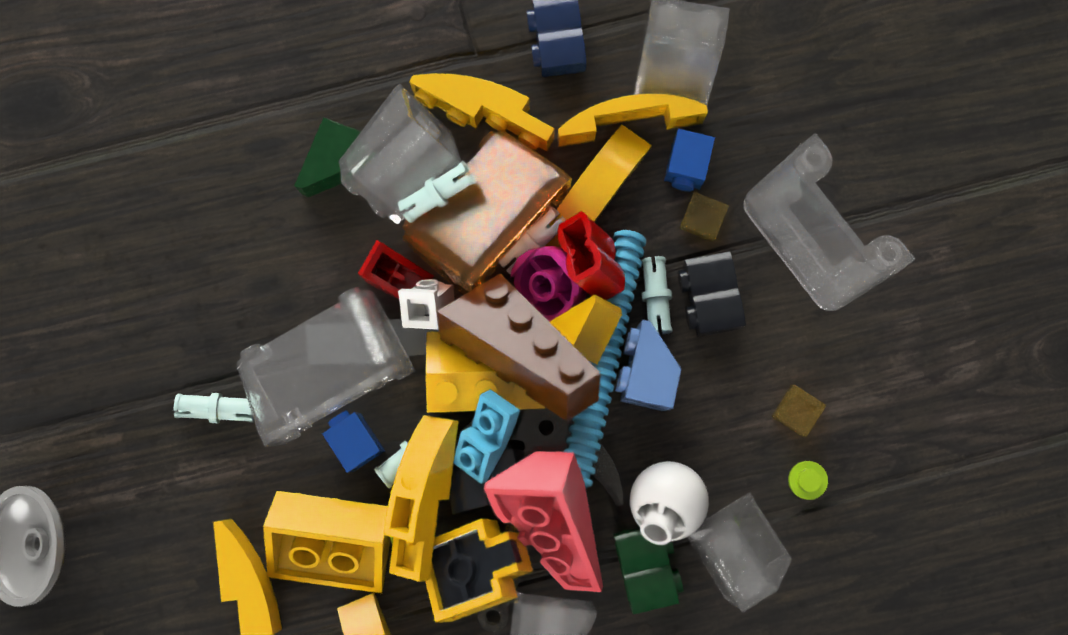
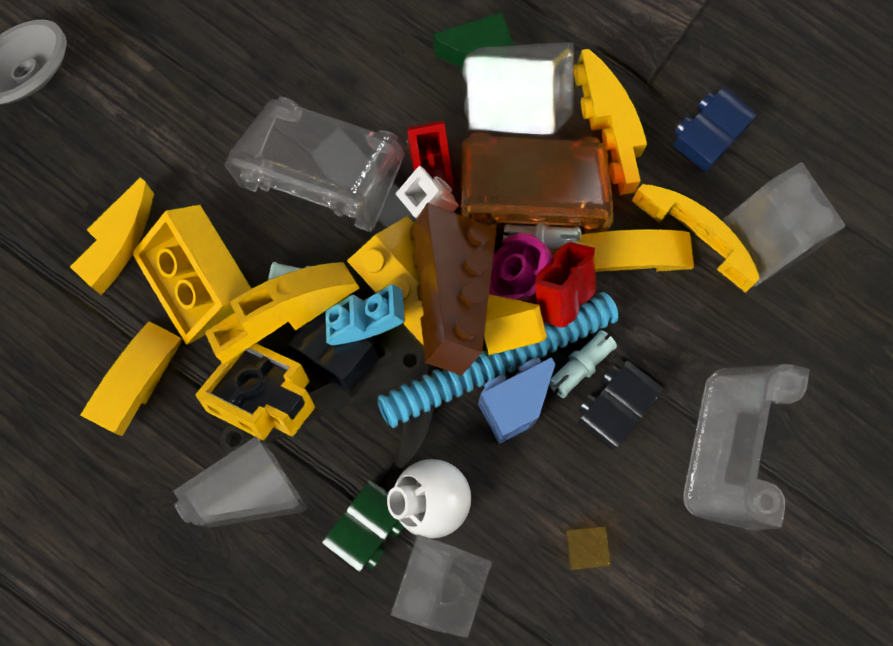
camera: 45 degrees right, 5 degrees down
light aqua pin [173,393,256,423] -> none
blue brick [322,410,385,473] -> none
light aqua pin [398,161,476,223] -> none
coral wedge [484,451,603,592] -> none
blue brick [664,129,715,191] -> none
clear yellow tile [679,192,729,242] -> none
lime plate [788,461,828,500] -> none

